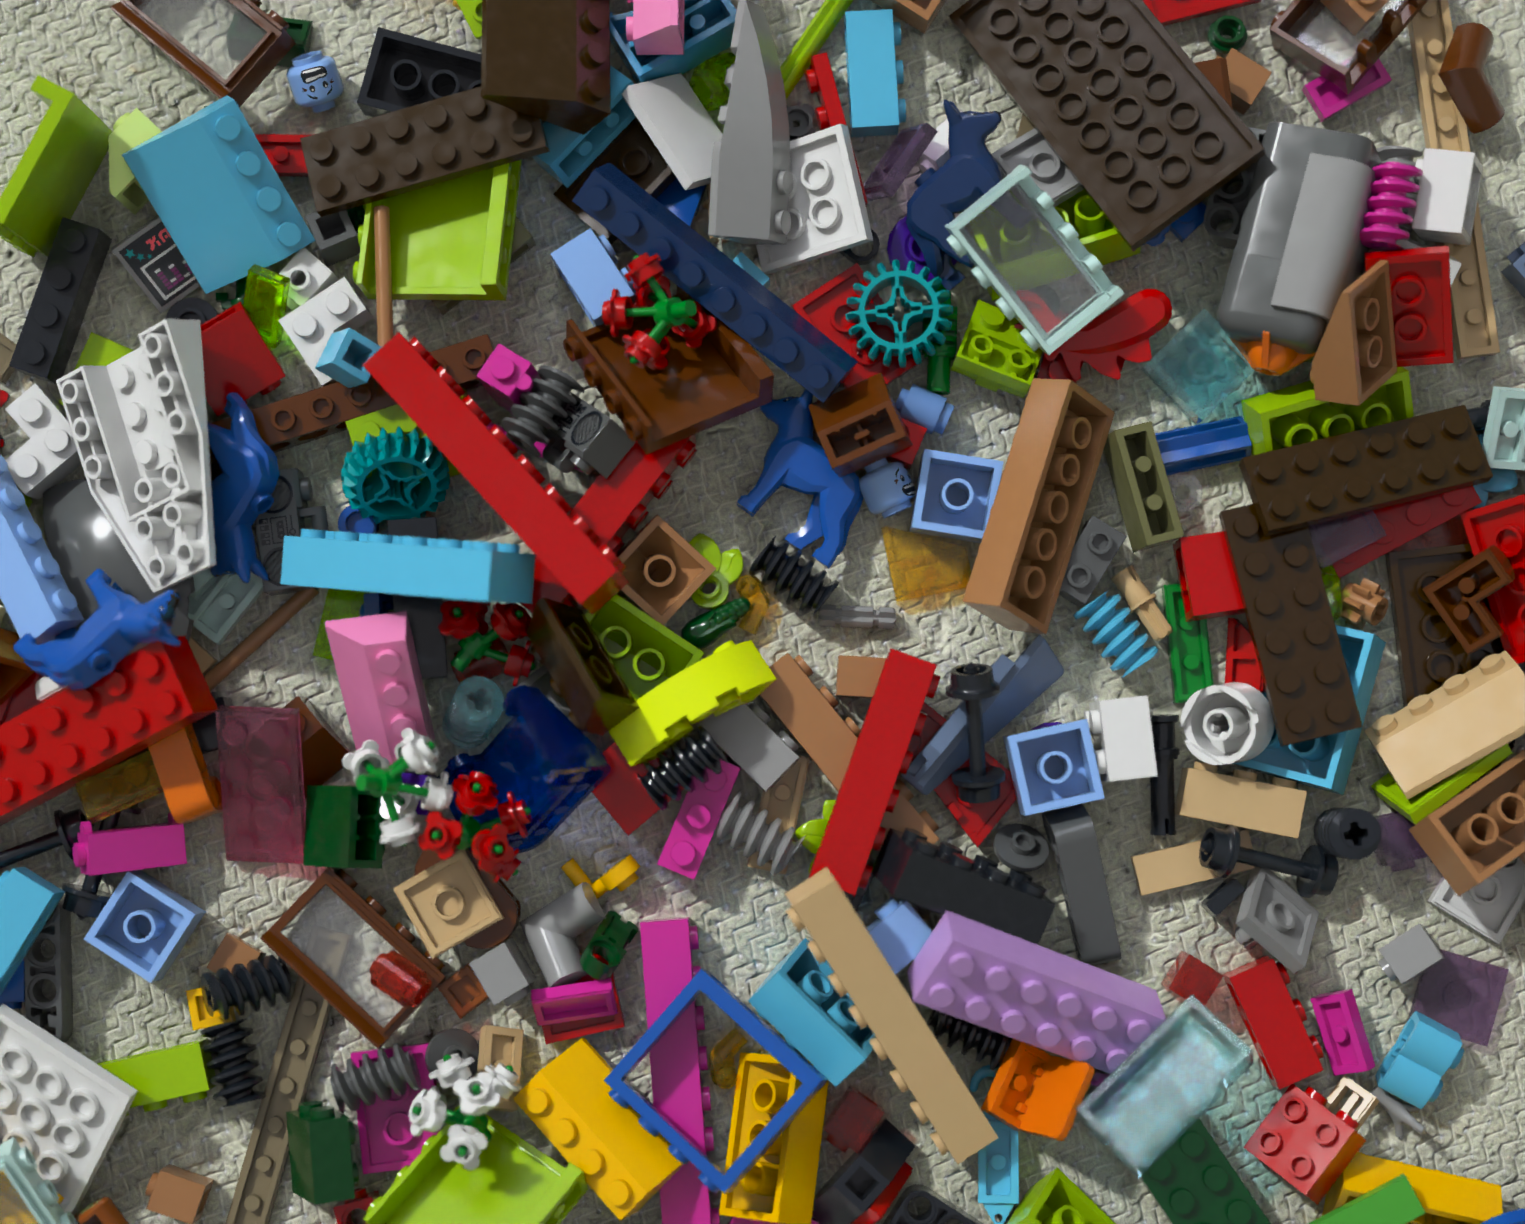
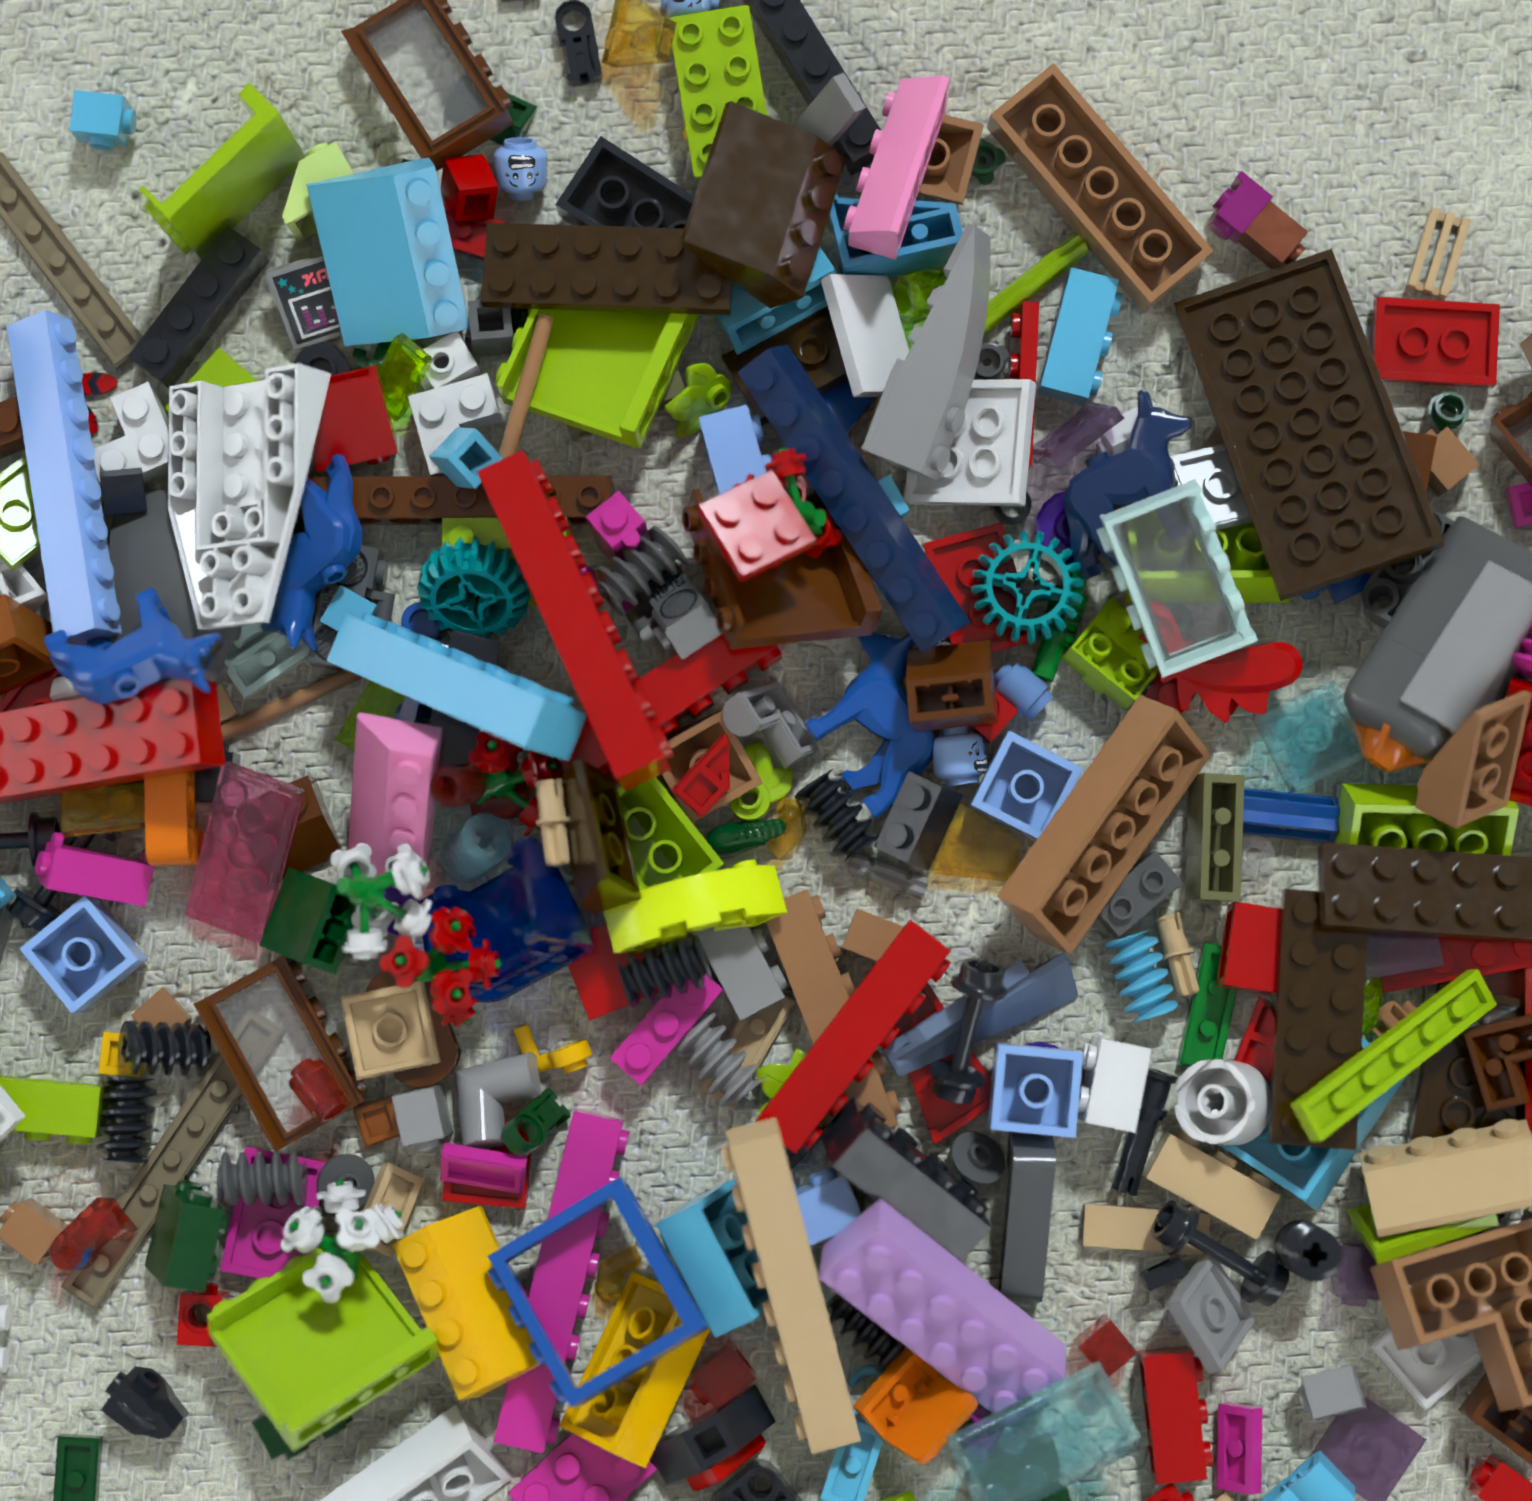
camera: 20 degrees right, 0 degrees up
none -> clear red leg [50,1197,138,1270]
none -> black tile [100,467,147,515]
none -> medium azure tile [320,585,379,632]
none -> clear red brick [430,763,486,808]
none -> red brick [440,154,499,222]
none -> tan axle [535,779,570,866]
none -> lime plate [664,363,732,438]
none -> red tile [671,732,730,819]
none -> plate [697,470,816,583]
none -> light grey brick [723,680,819,769]
none -> black brick [874,771,963,870]
none -> lime plate [1291,969,1497,1142]

